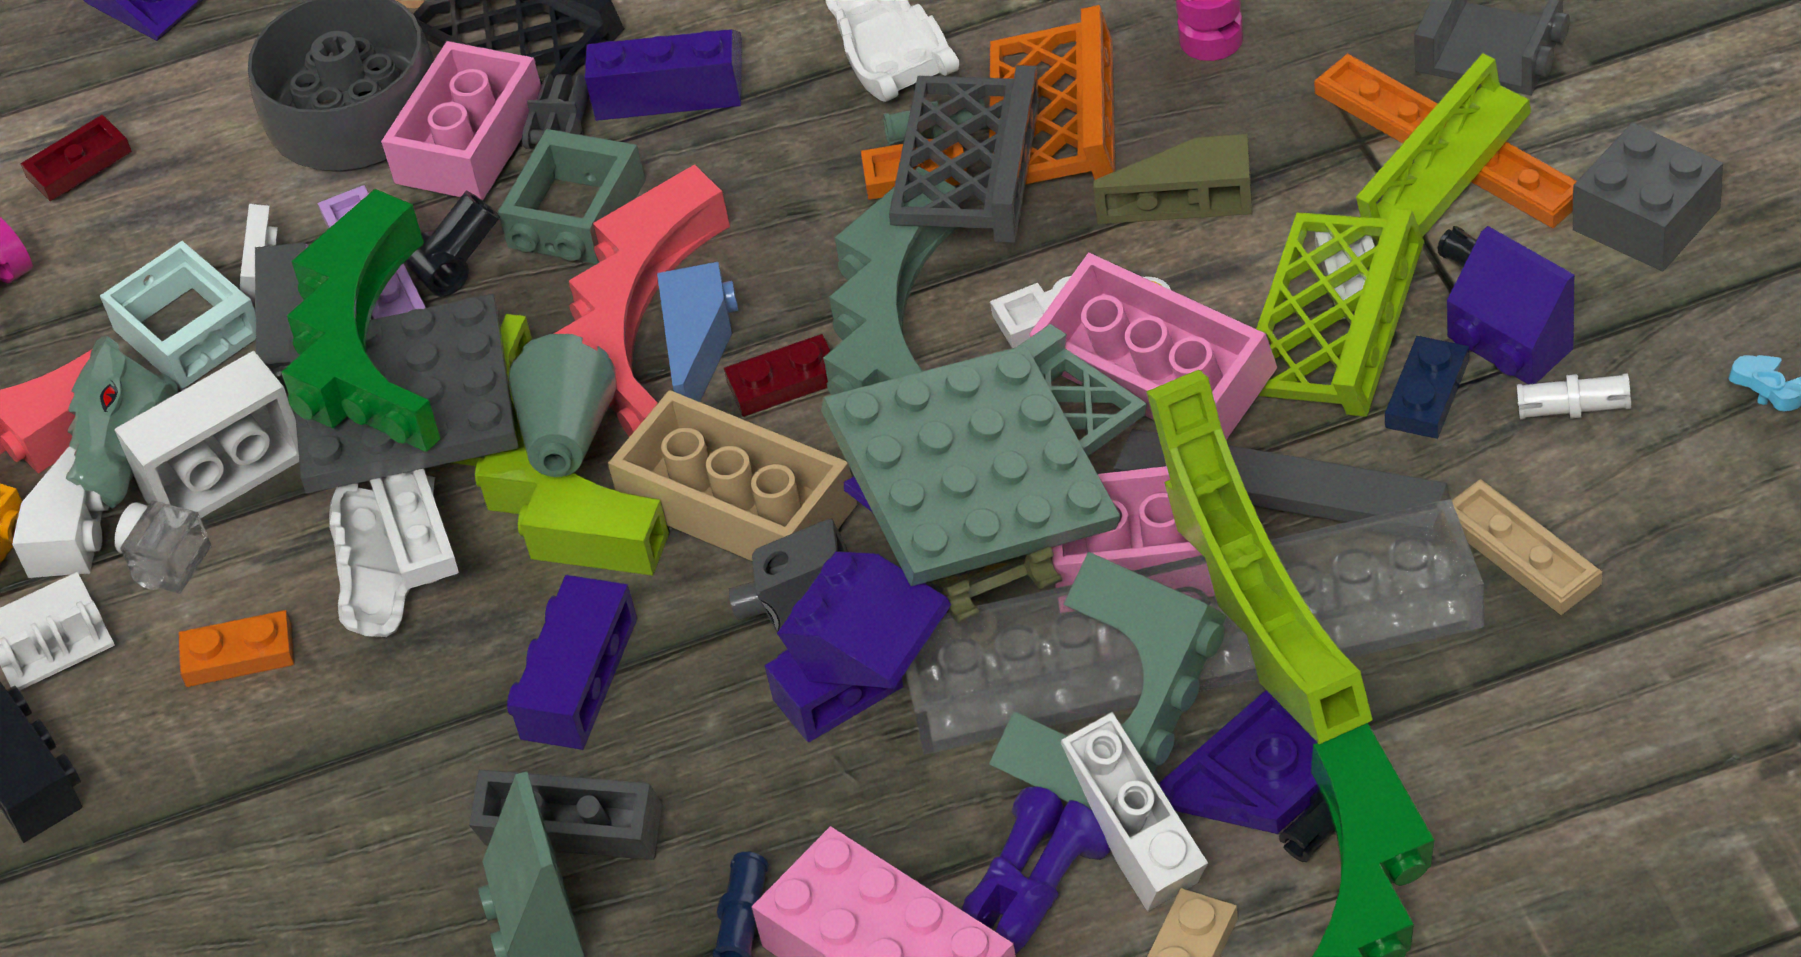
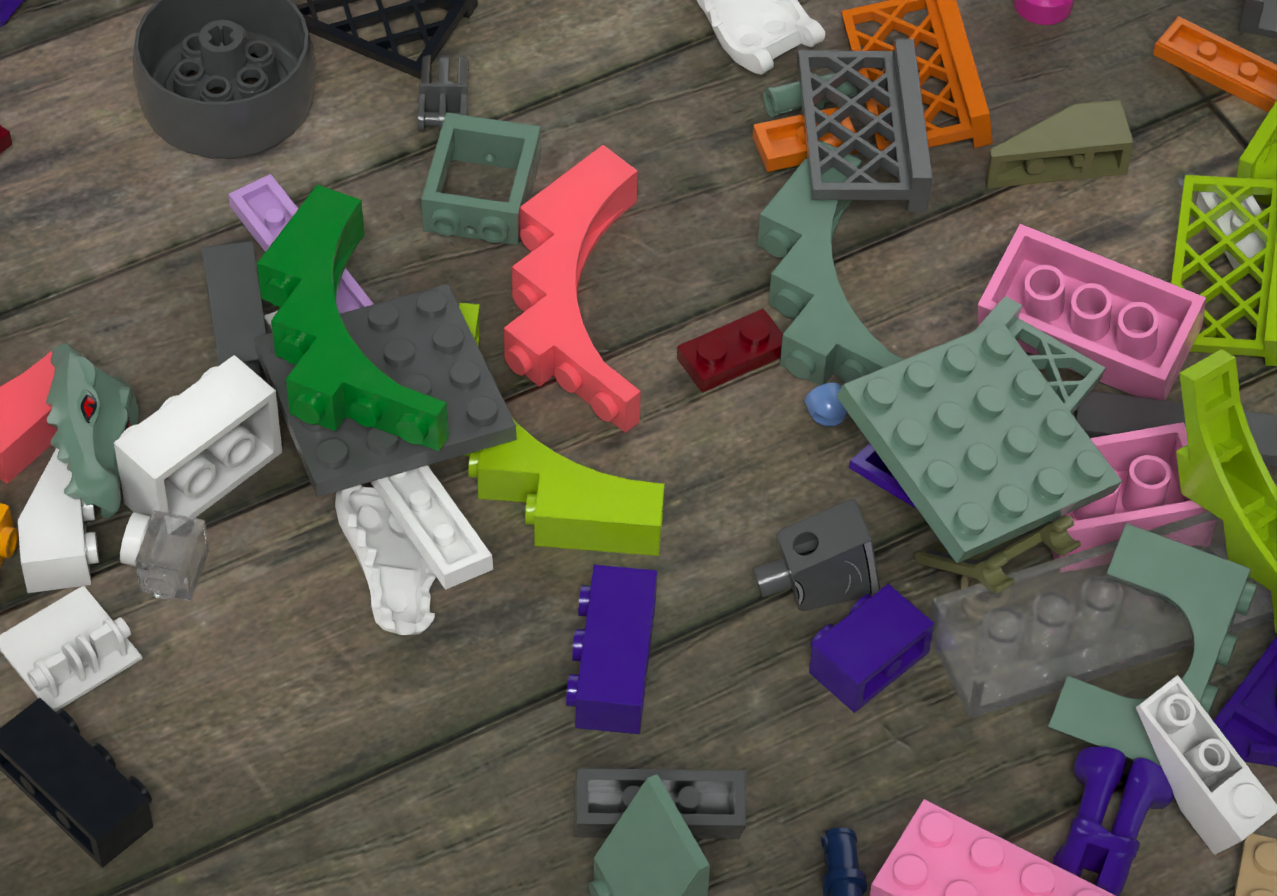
camera: 20 degrees left, 5 degrees up
light aqua window [100,241,256,390] -> none
orange plate [179,610,294,687] -> none
white plate [240,204,278,309] -> none
bright pink brick [381,41,541,201] -> none
black piece [405,190,500,297] -> none
sand green cone [509,334,616,477] -> none
dark purple slope [585,29,742,121] -> none
tan brick [608,390,857,561] -> none
medium blue slope [657,262,738,402] -> none
dark purple slope [777,551,951,689] -> none
white plate [990,276,1071,348] -> none

